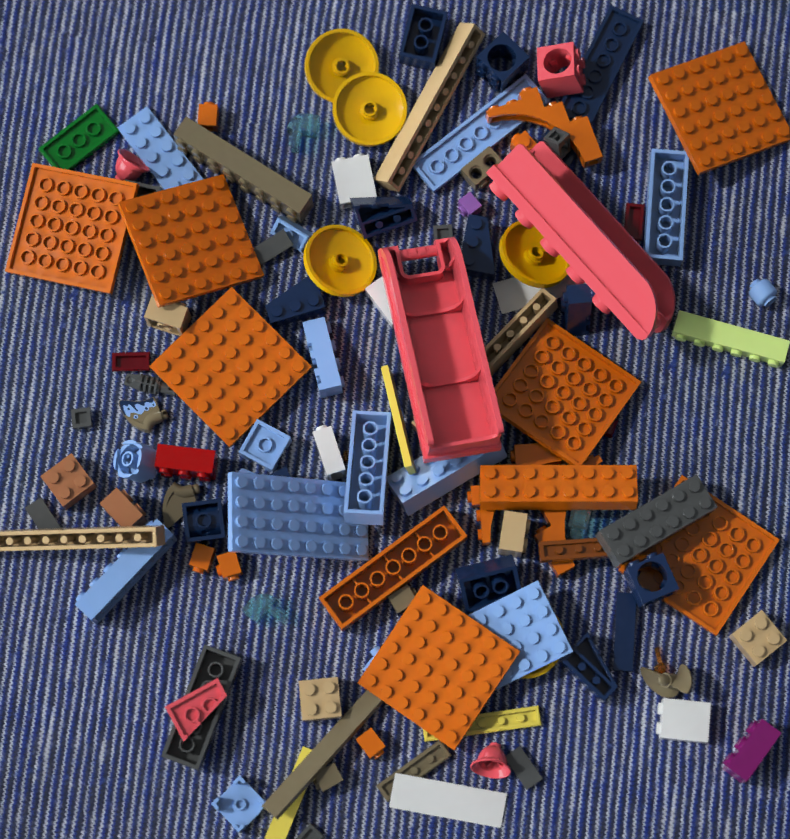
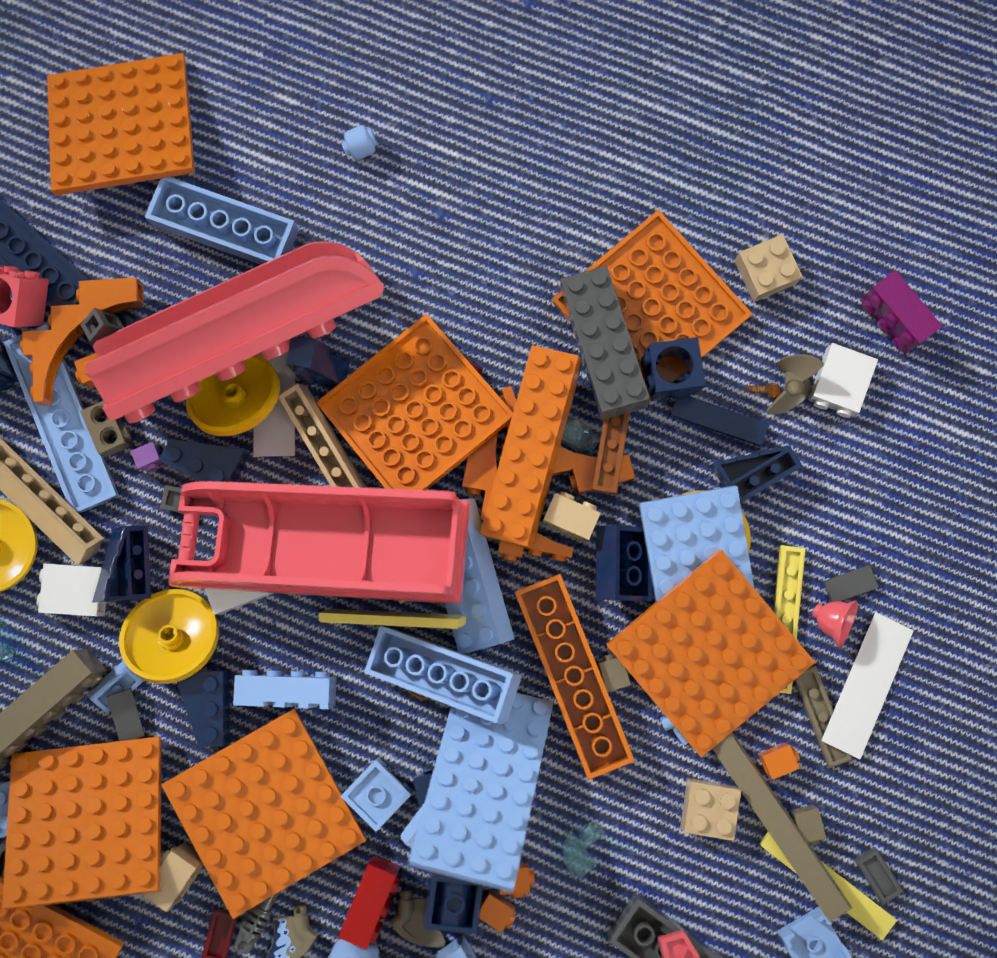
camera: 70 degrees left, 5 degrees up
white brick [313,425,347,481] -> none
dark red tile [624,203,645,241] -> none
yellowish green brick [671,310,790,368] -> none

